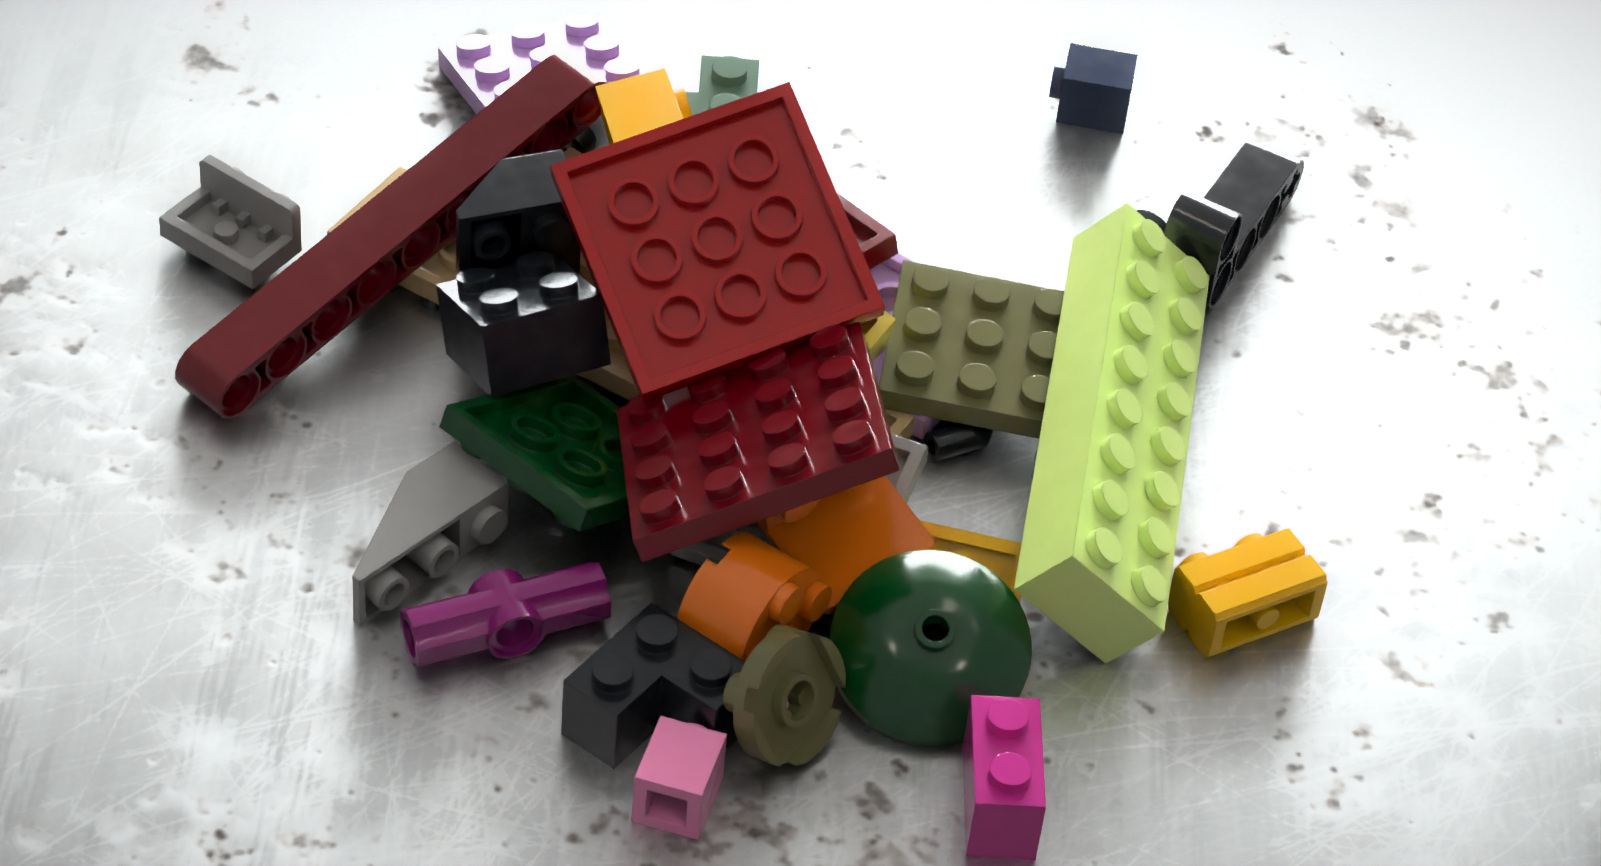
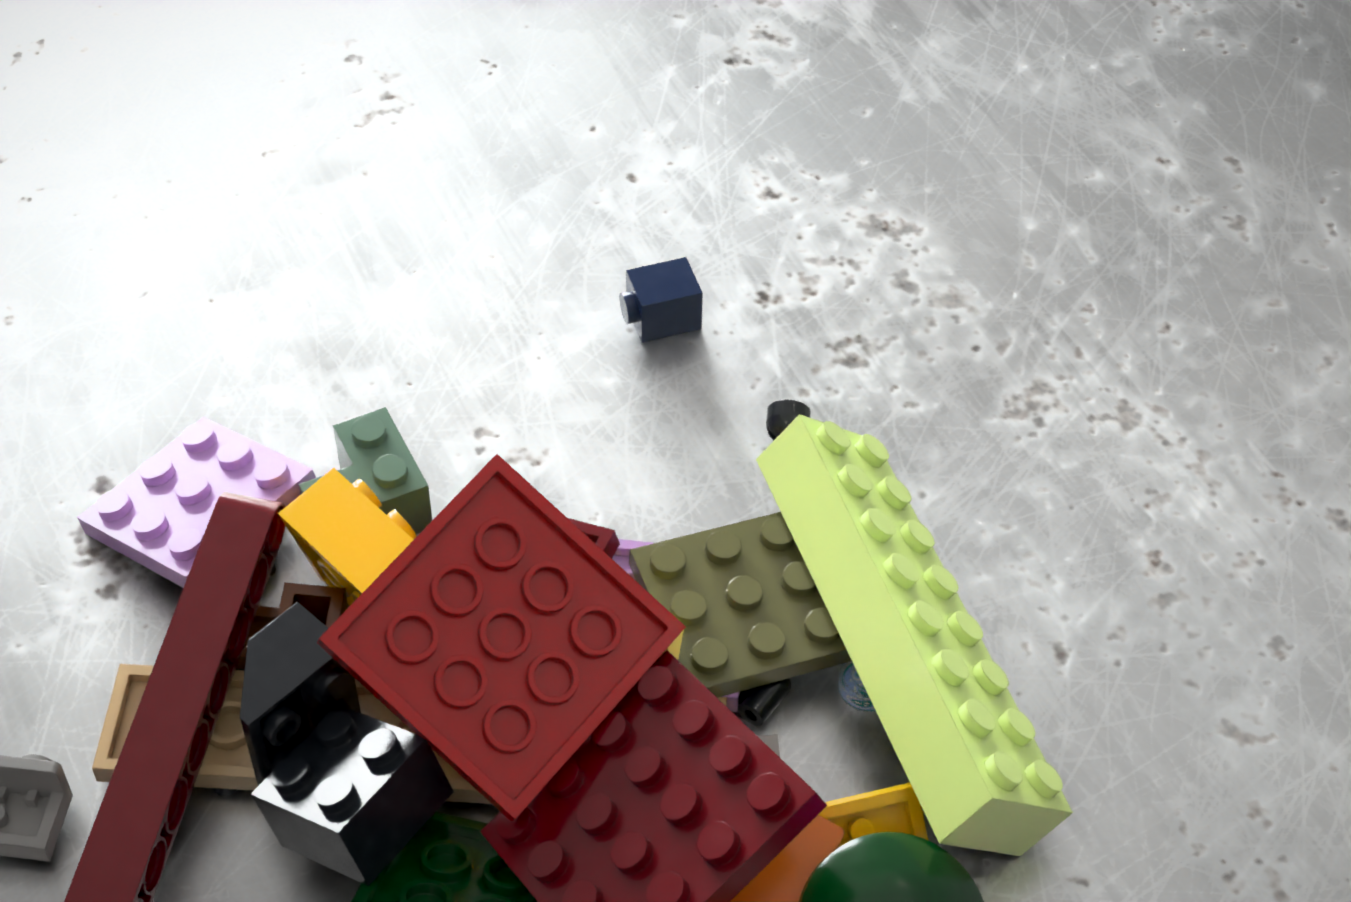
camera: 25 degrees left, 5 degrees up
black beam [1164,139,1304,309] -> none
yellow brick [1168,528,1328,658] -> none

